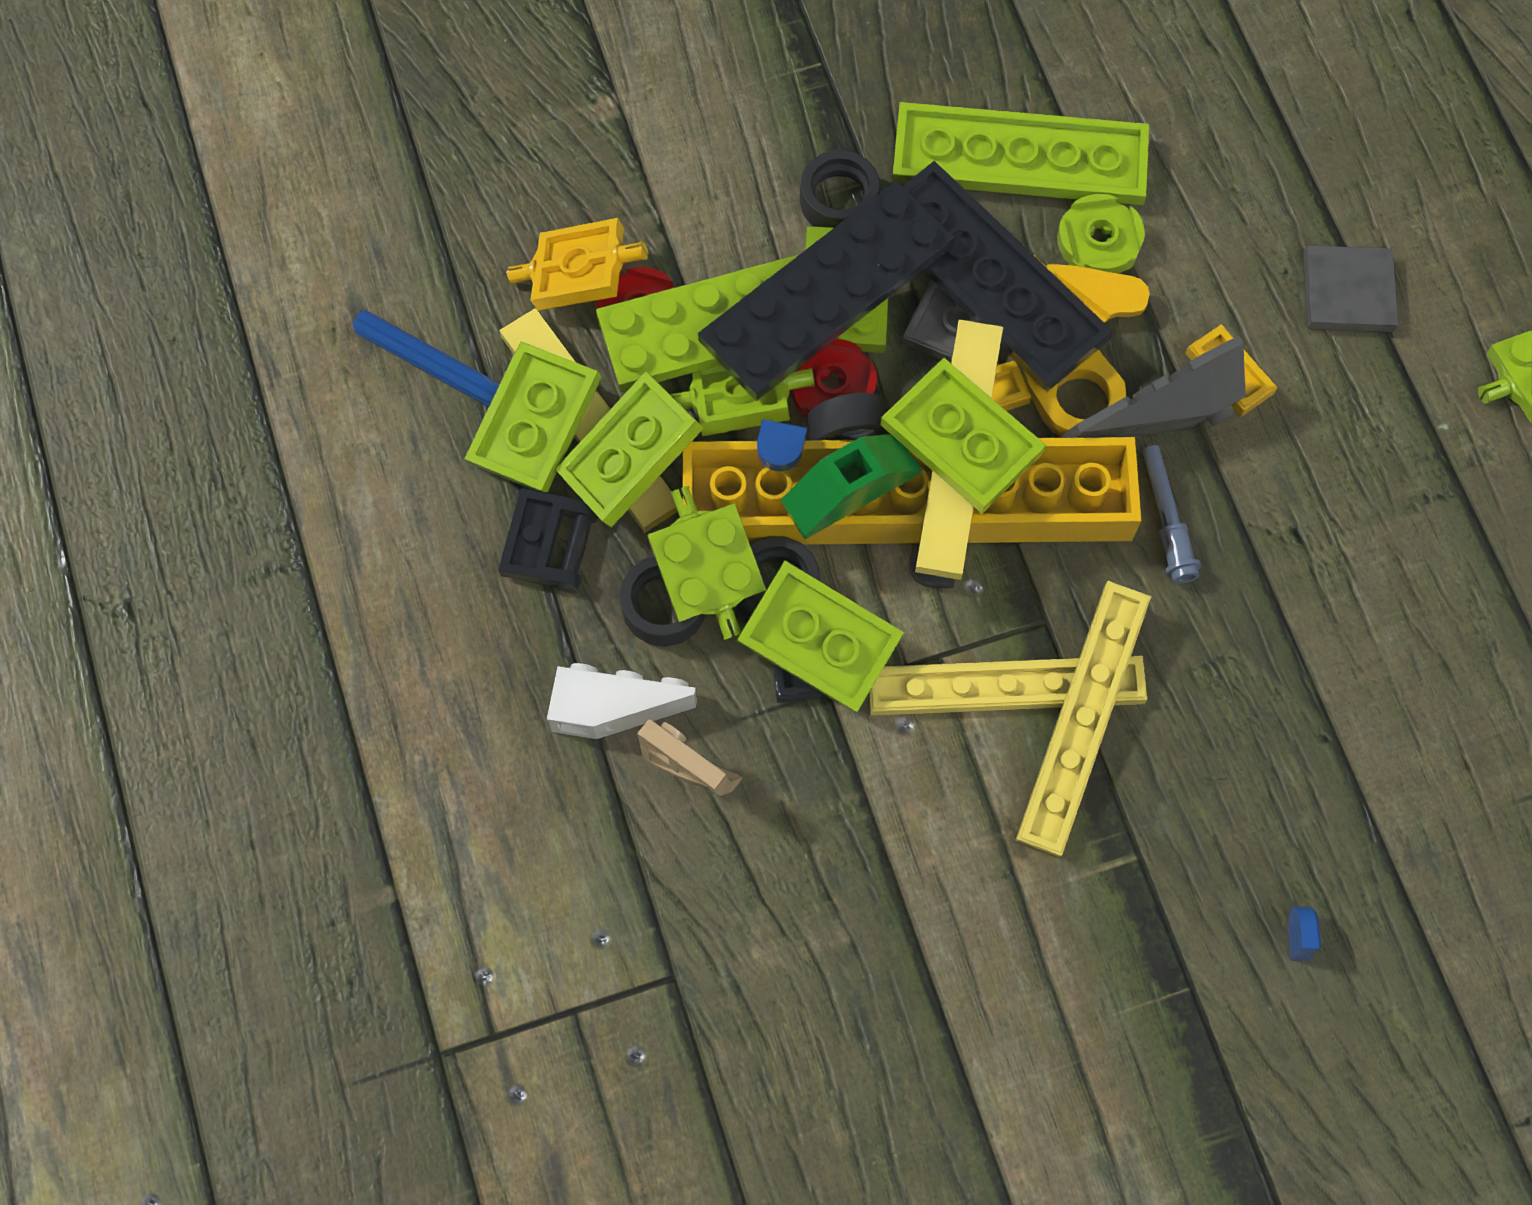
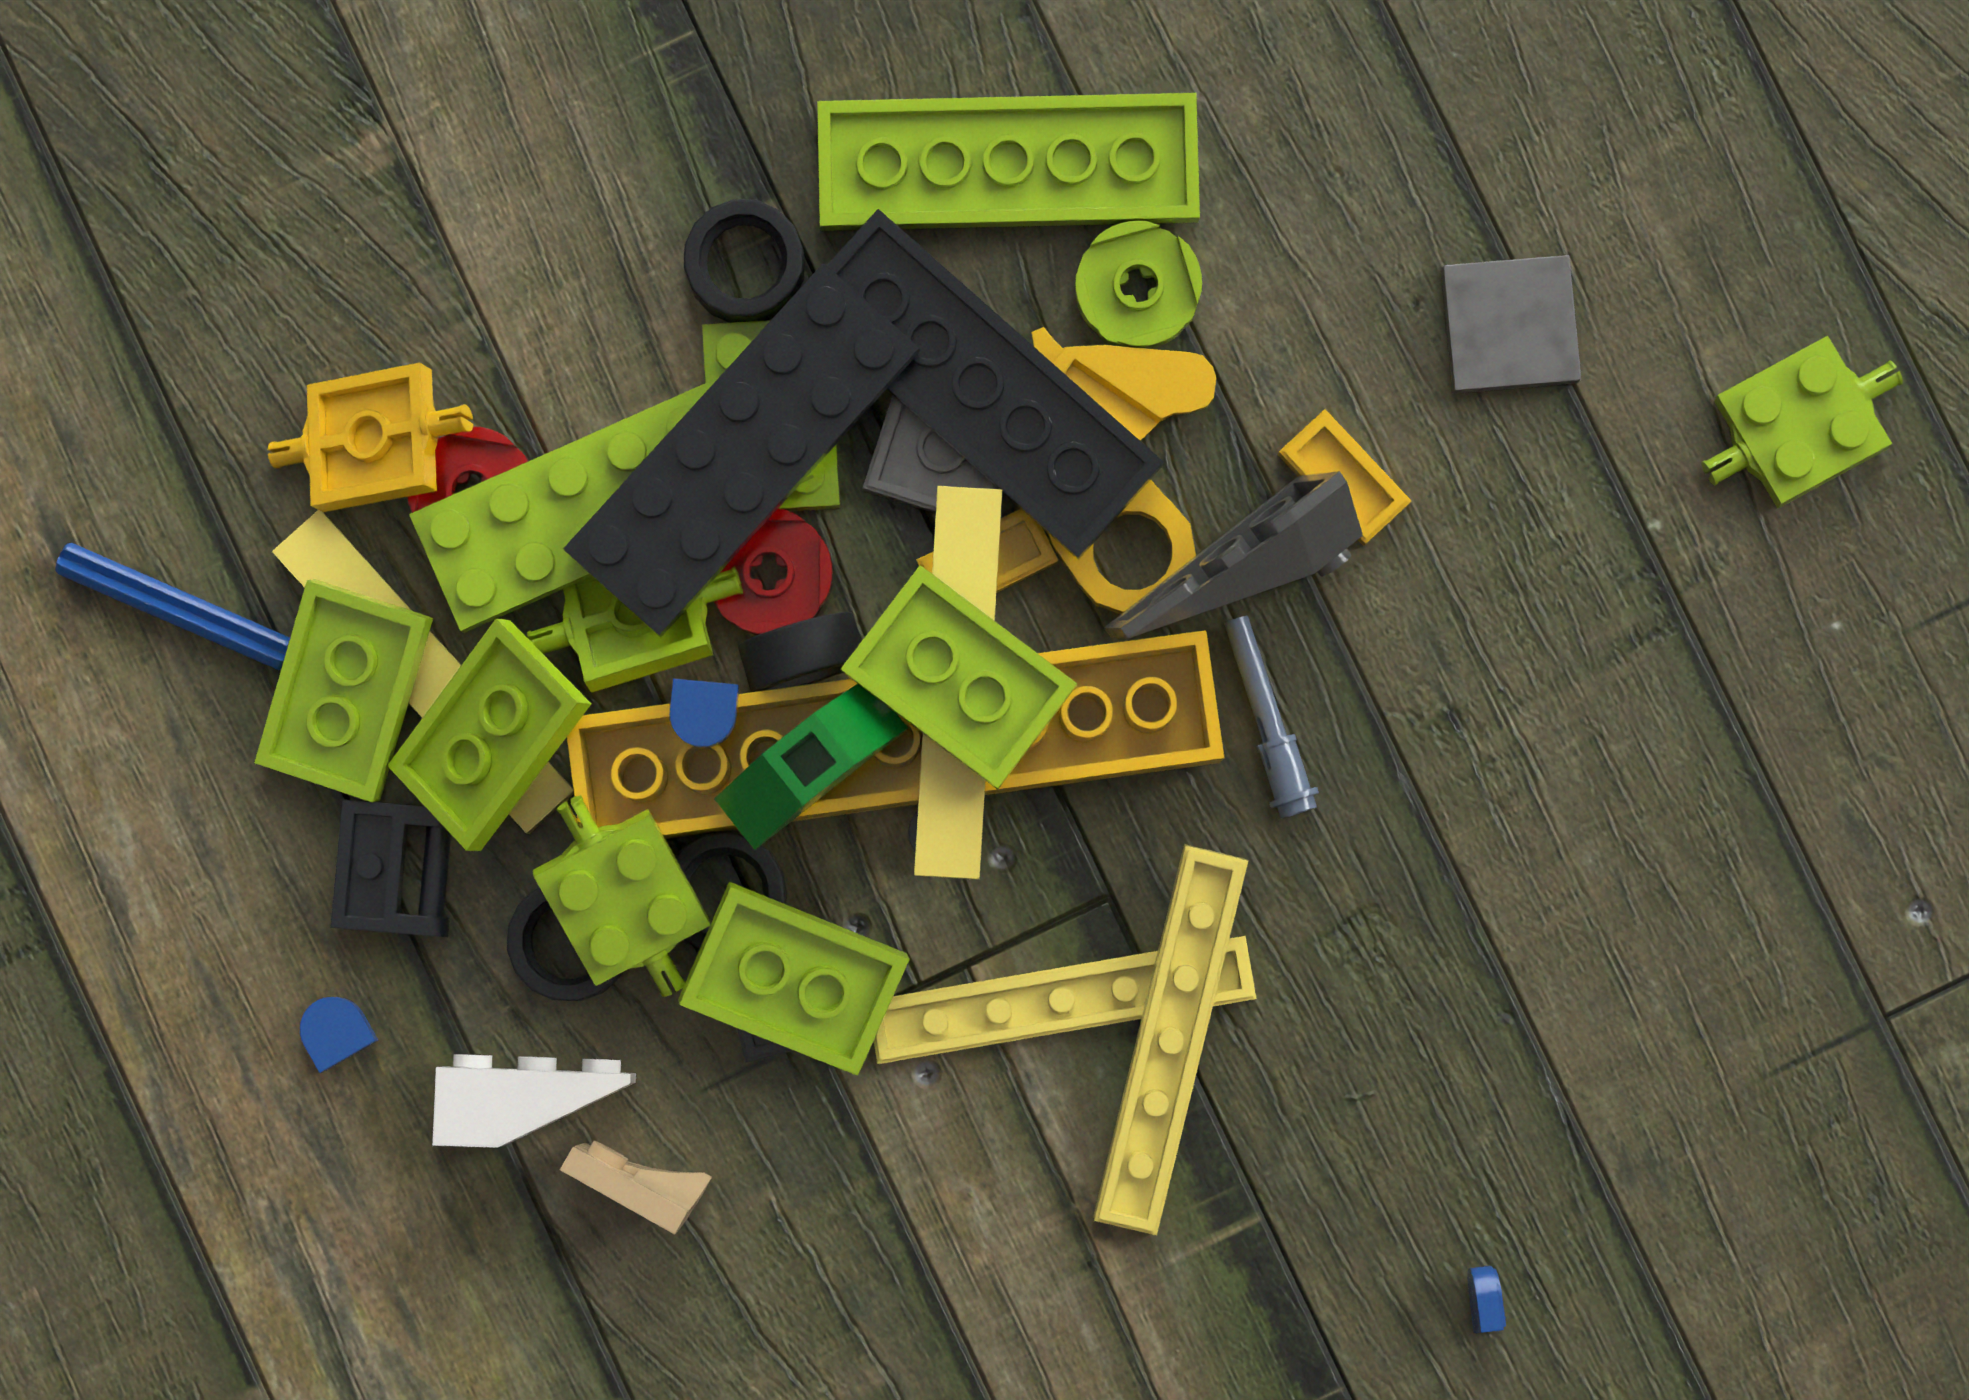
camera: 10 degrees left, 15 degrees up
none -> blue tile [300,997,379,1073]

